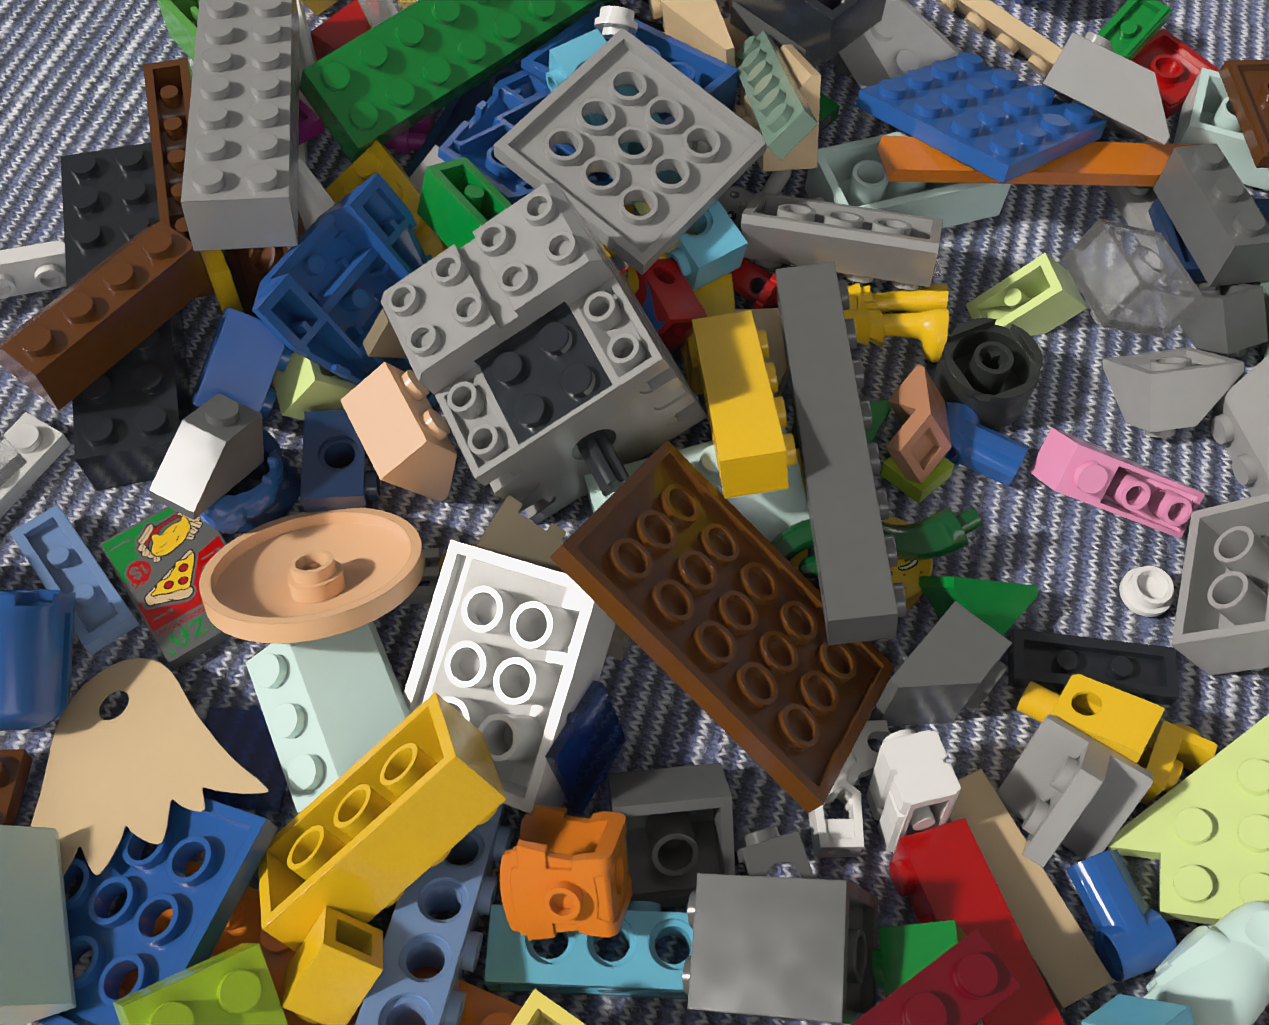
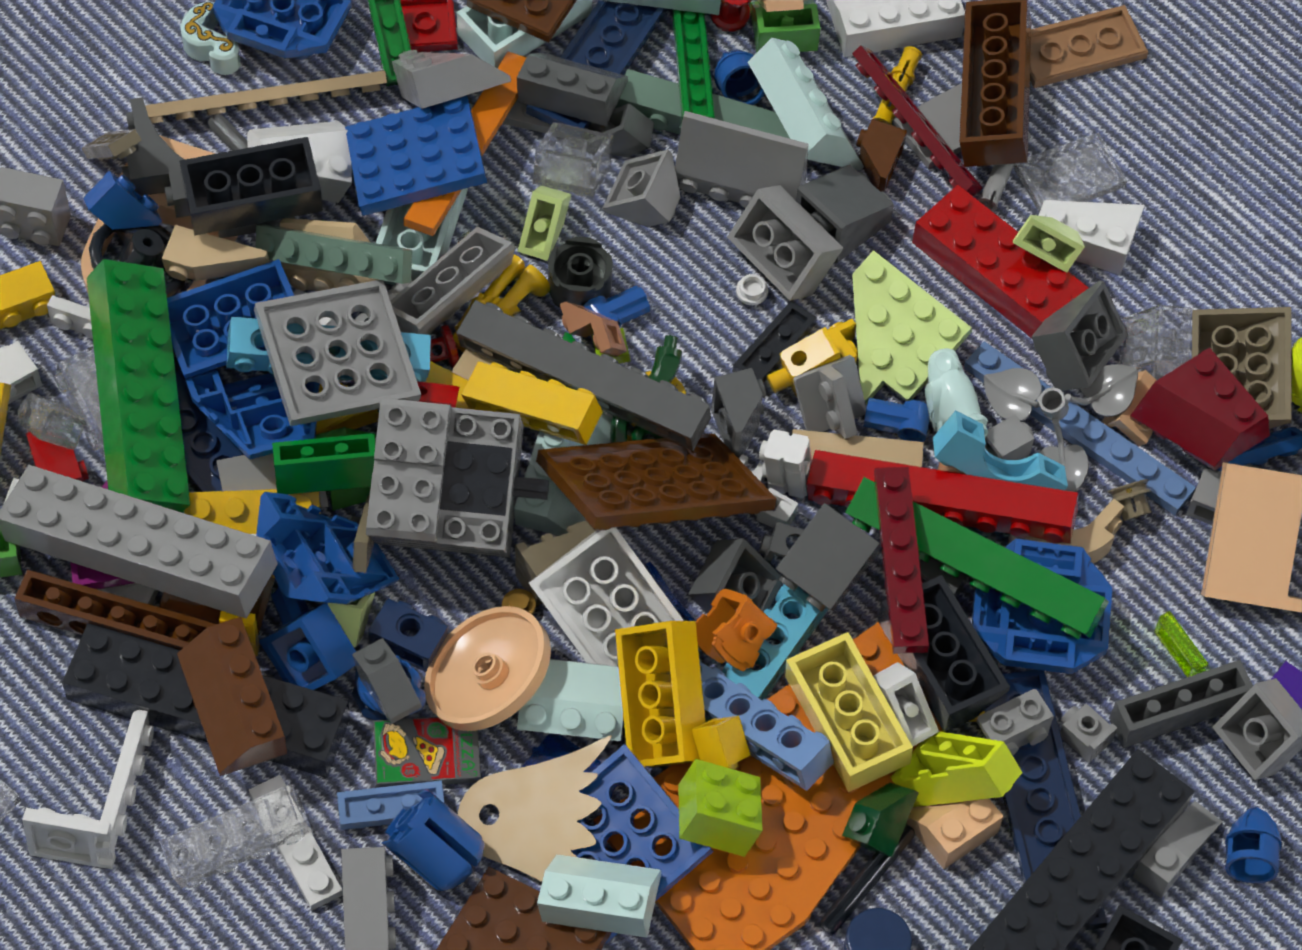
camera: 60 degrees left, 0 degrees up
light nougat slope [340,362,457,502] -> none
white plate [594,6,638,39] -> none
green slope [919,576,1038,636] -> none
bright pink slope [1029,427,1205,539] -> none

